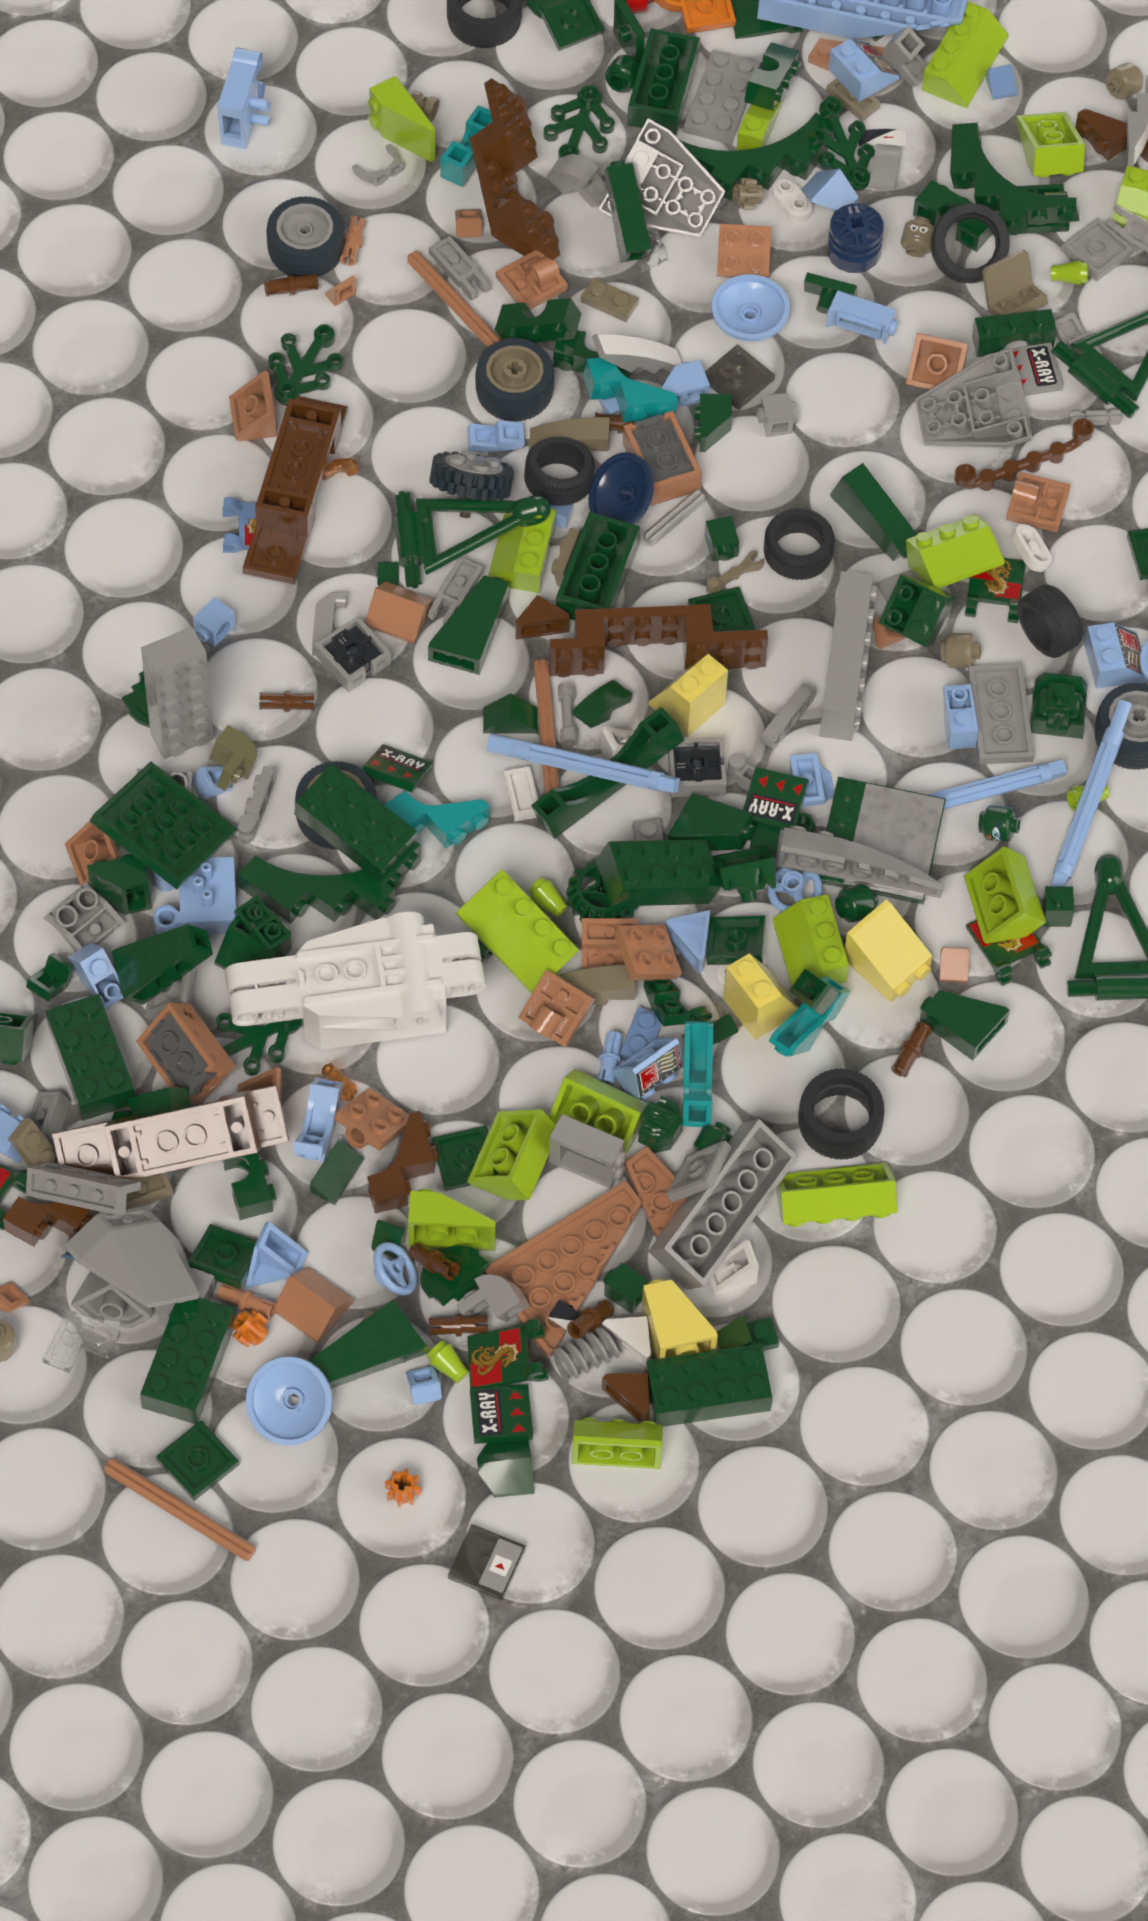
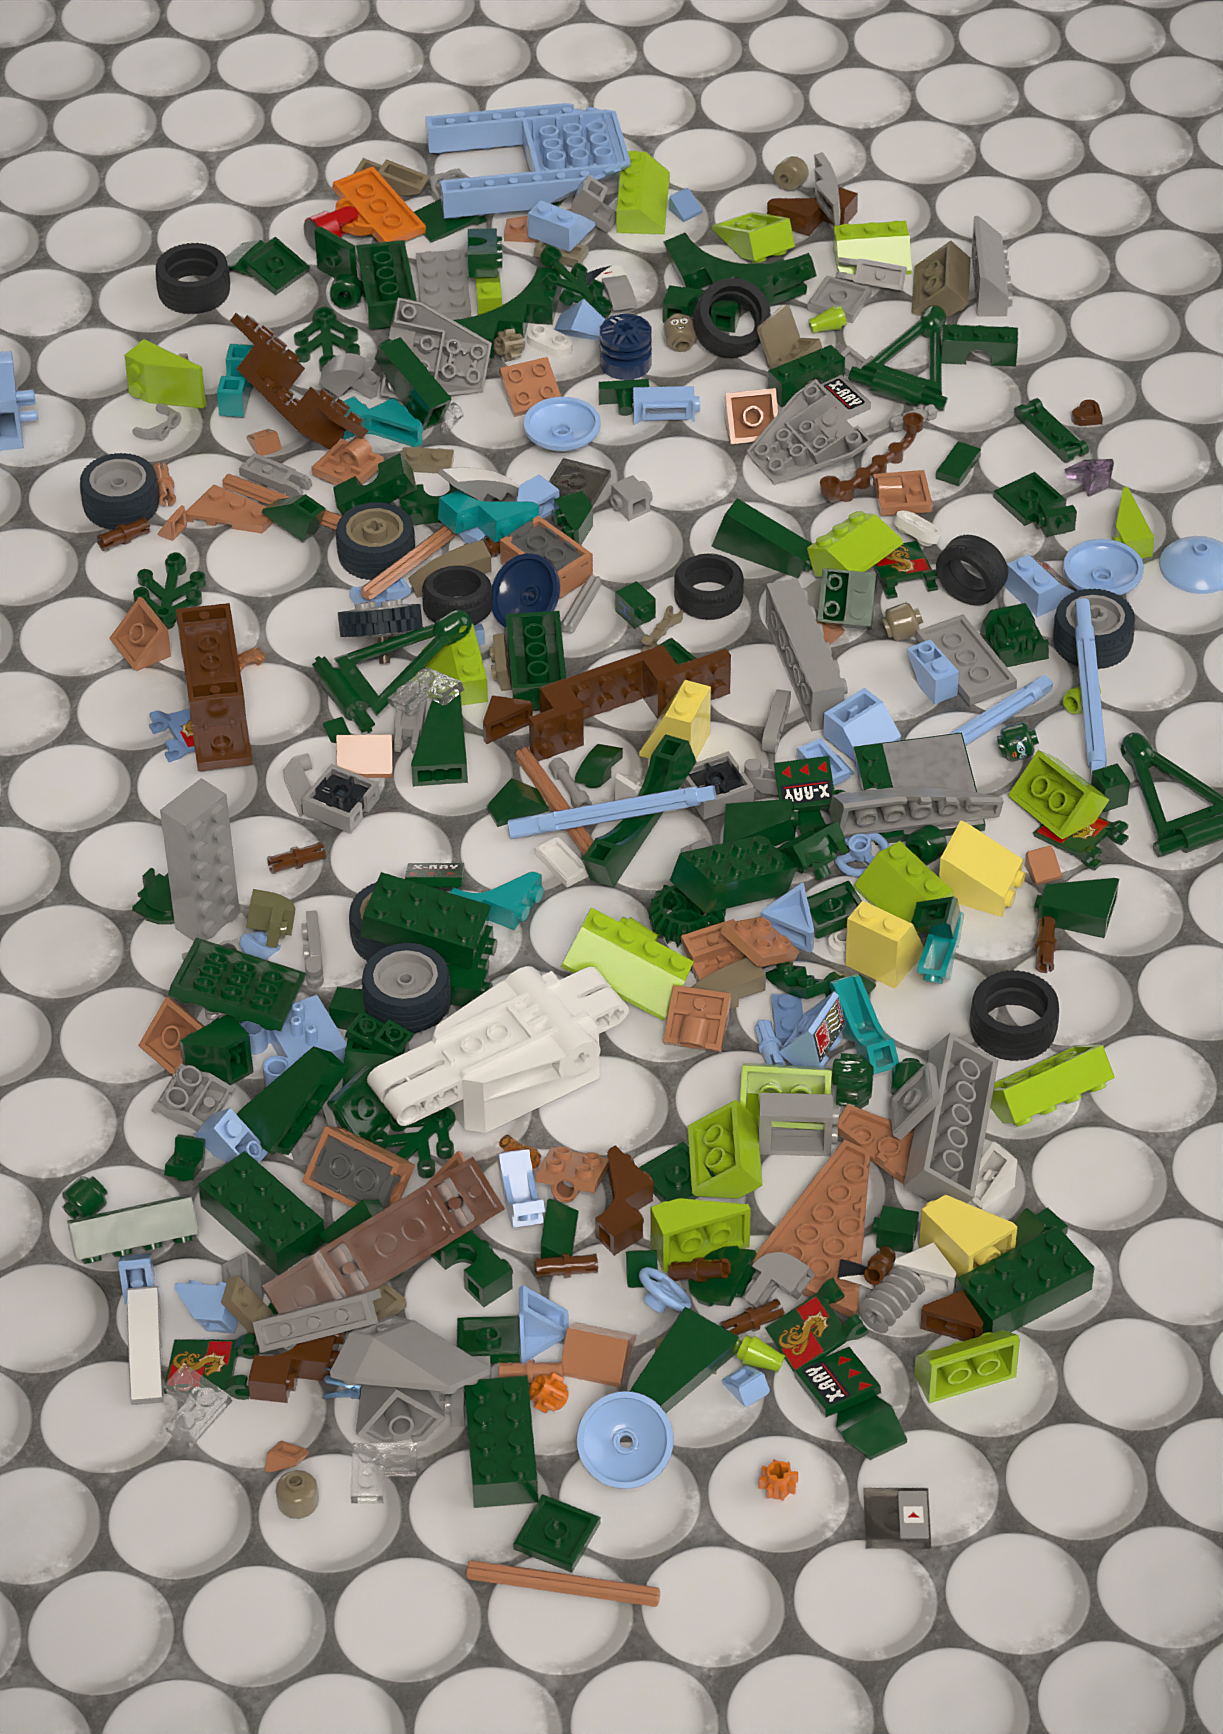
camera: 20 degrees left, 15 degrees down
none -> nougat wing [185,484,274,534]
none -> dark green slope [262,494,326,542]
none -> dark green tile [327,1066,391,1141]
none -> teal arch [341,396,423,447]
none -> nougat axle [360,525,458,601]
none -> black wheel [362,943,451,1033]
none -> clear plate [388,667,464,714]
none -> reddish brown pin [534,1253,598,1278]
none -> light blue slope [823,688,901,761]
none -> dark green tile [936,441,981,487]

